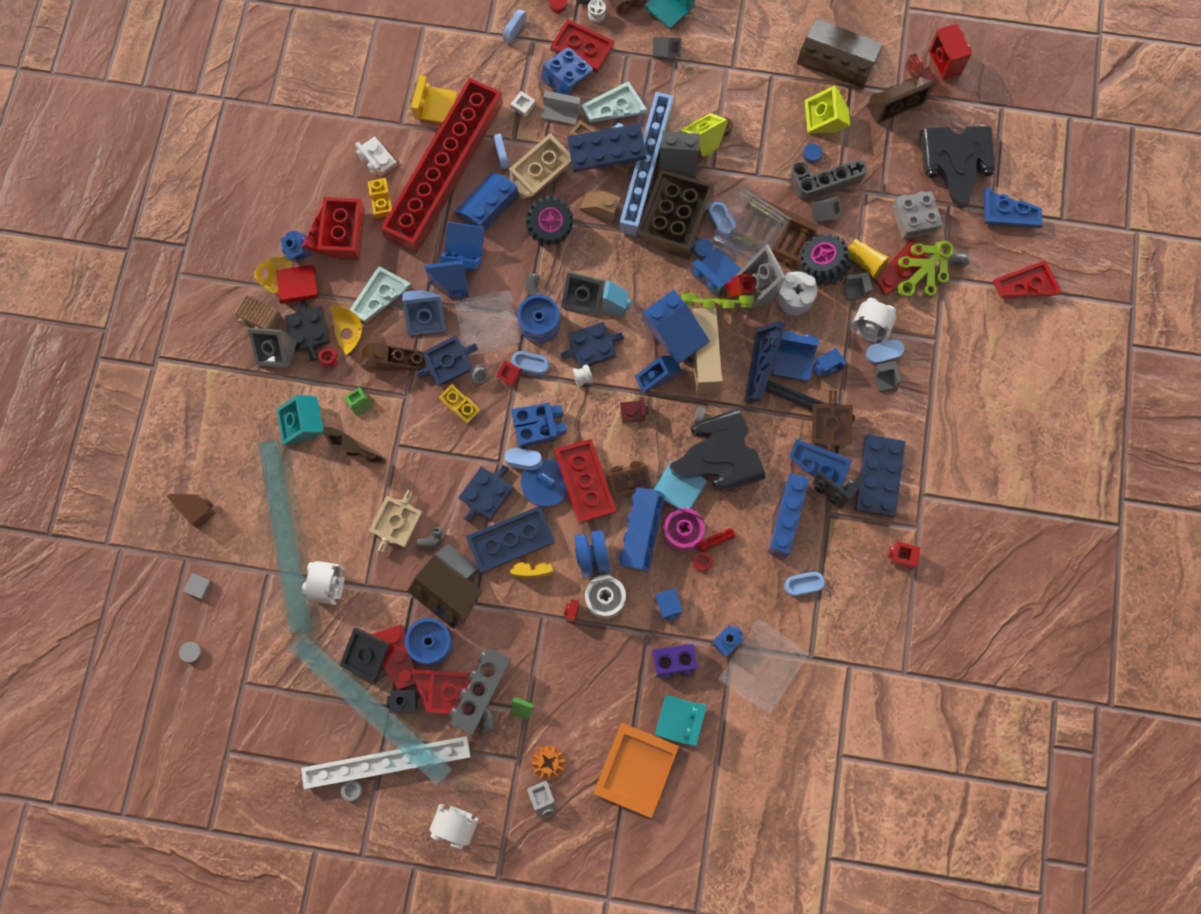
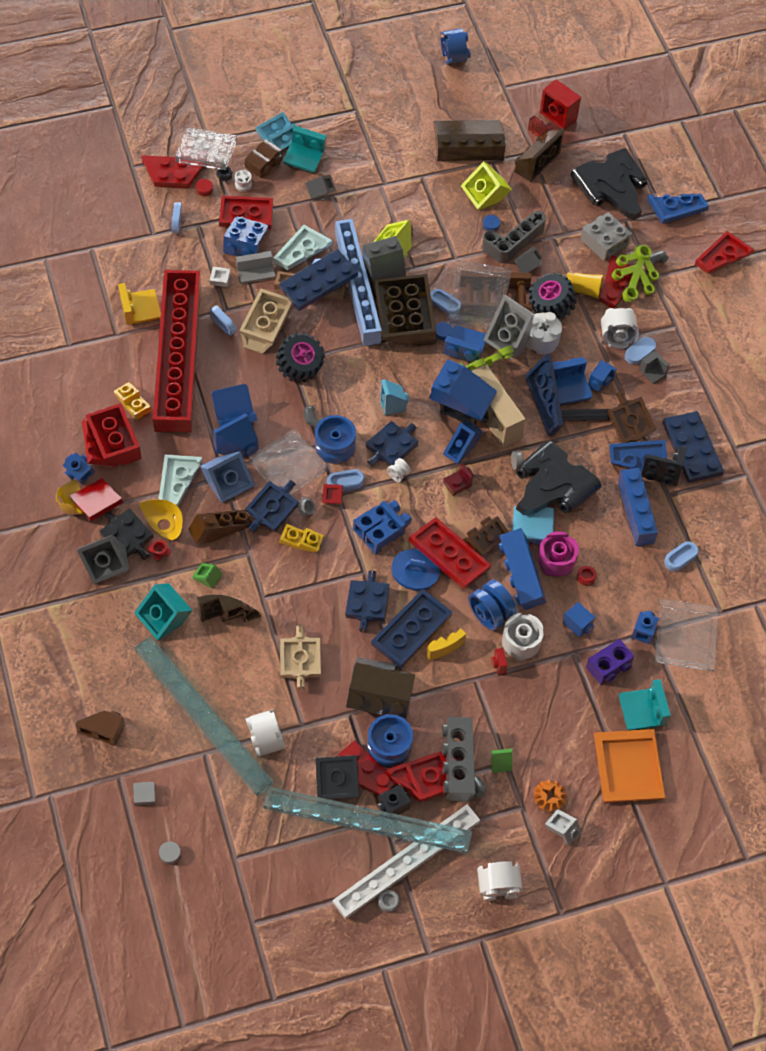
camera: 30 degrees left, 15 degrees down
medium nougat brick [234,295,282,330] -> none
white bracket [355,136,398,178] -> none
dark grey arm [417,527,444,549] -> none
blue slope [454,173,519,232] -> none
light blue tile [505,448,543,470] -> none
dark grey slope [561,271,605,316] -> none
medium nougat slope [579,191,621,223] -> none
red axle [697,528,735,552] -> none
red brick [725,273,756,298] -> none
dark grey panel [842,272,873,301] -> none
red brick [887,541,921,570] -> none

